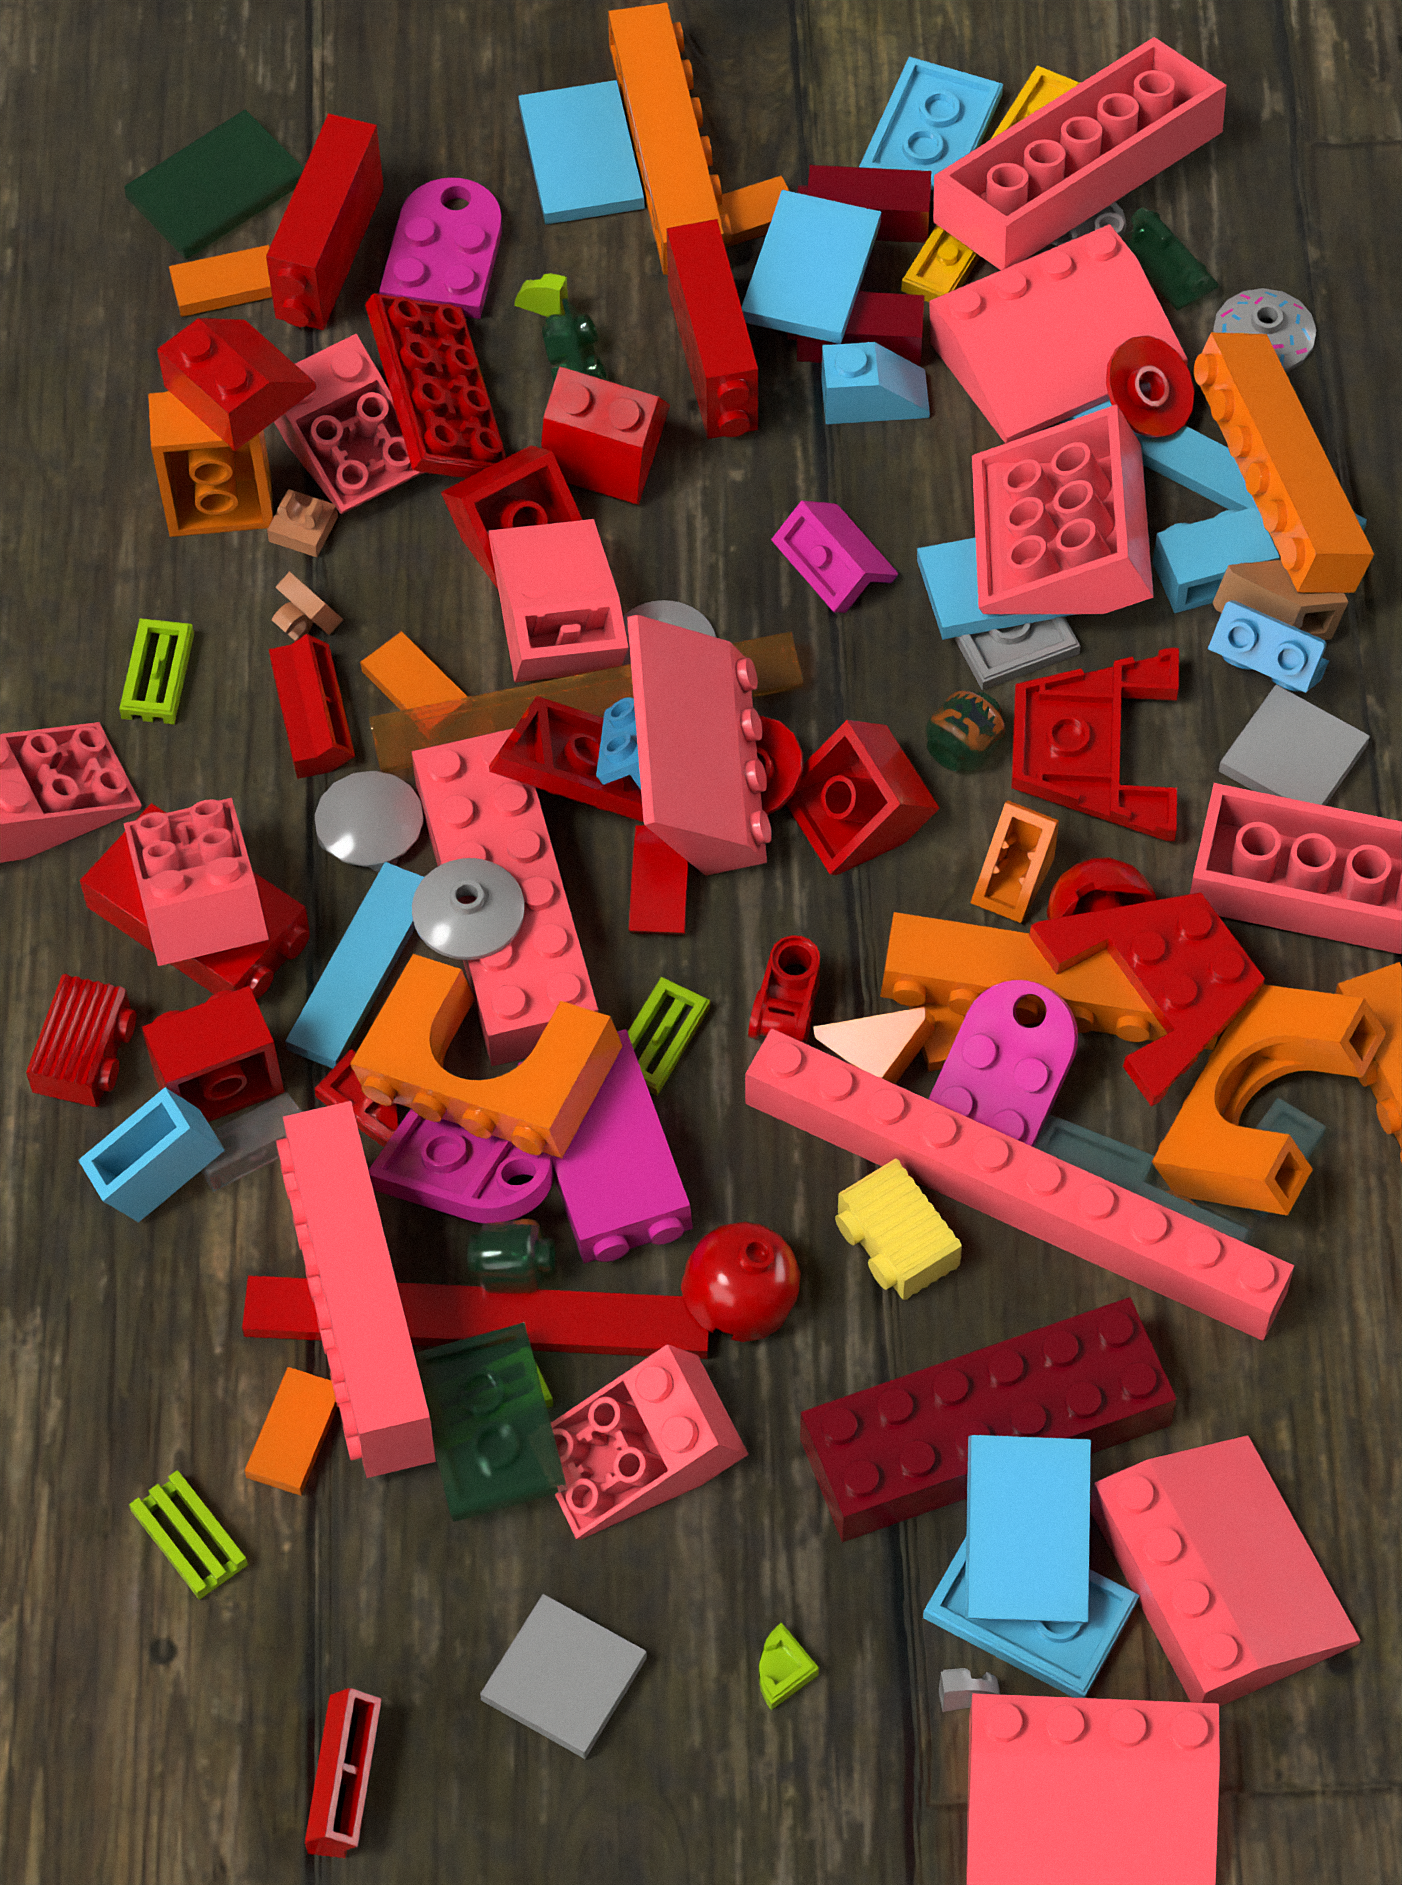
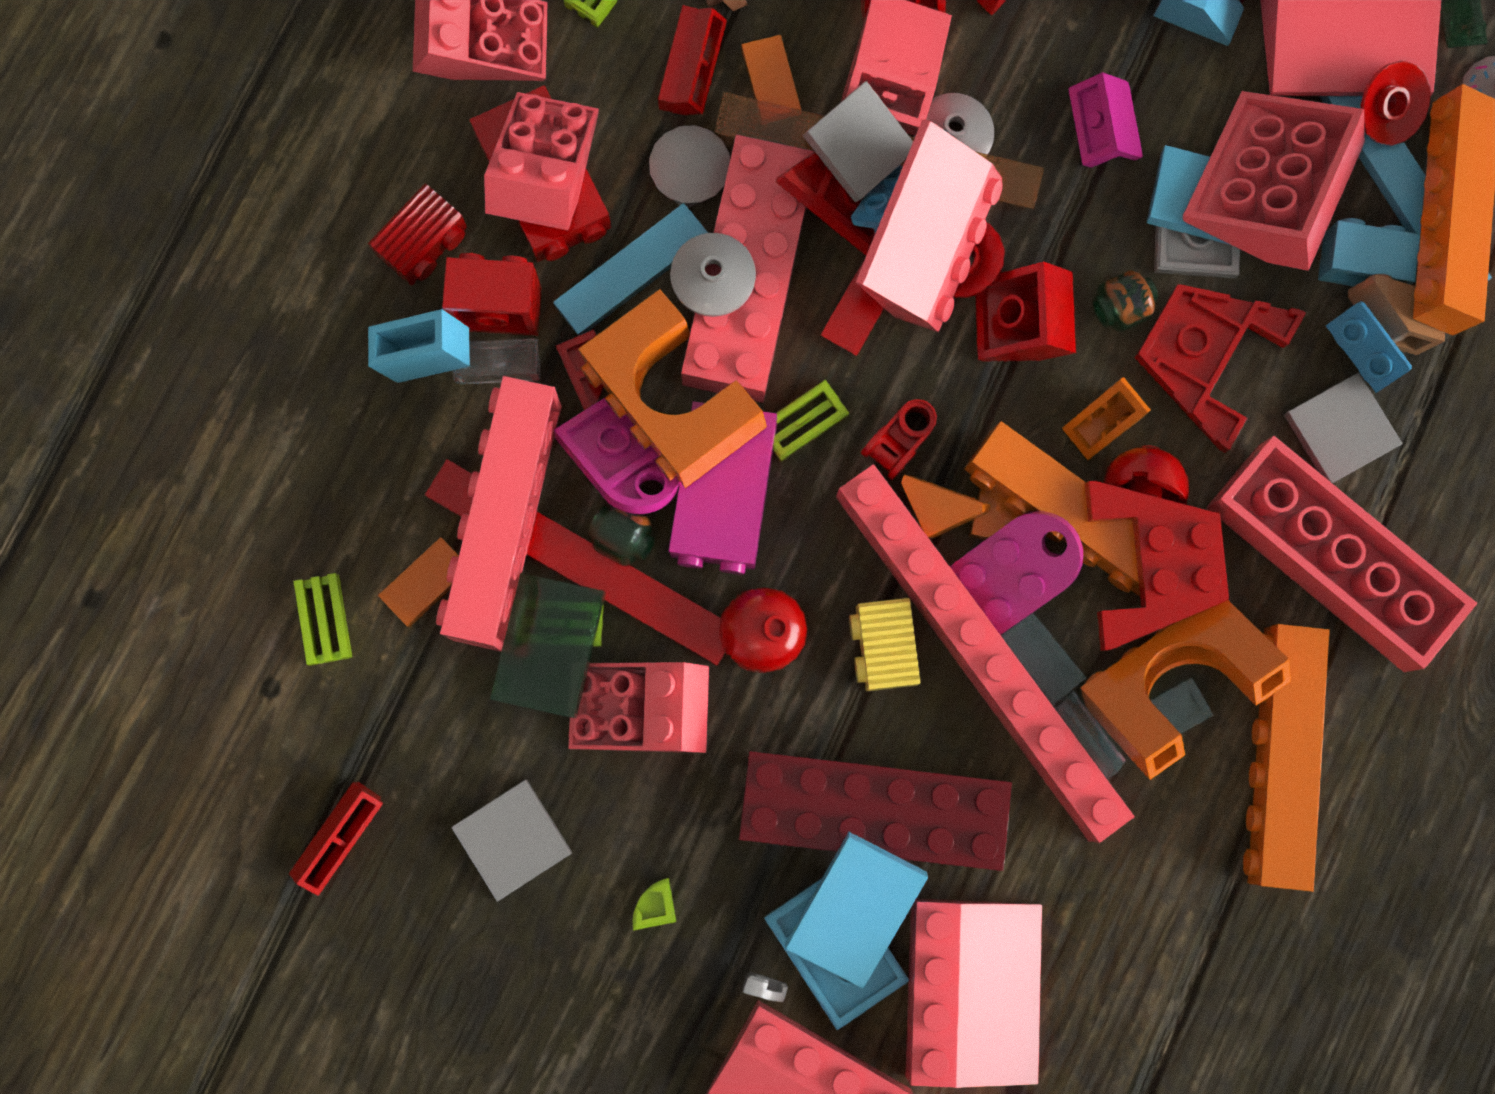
camera: 20 degrees right, 20 degrees up
none -> light grey tile [802,81,913,202]

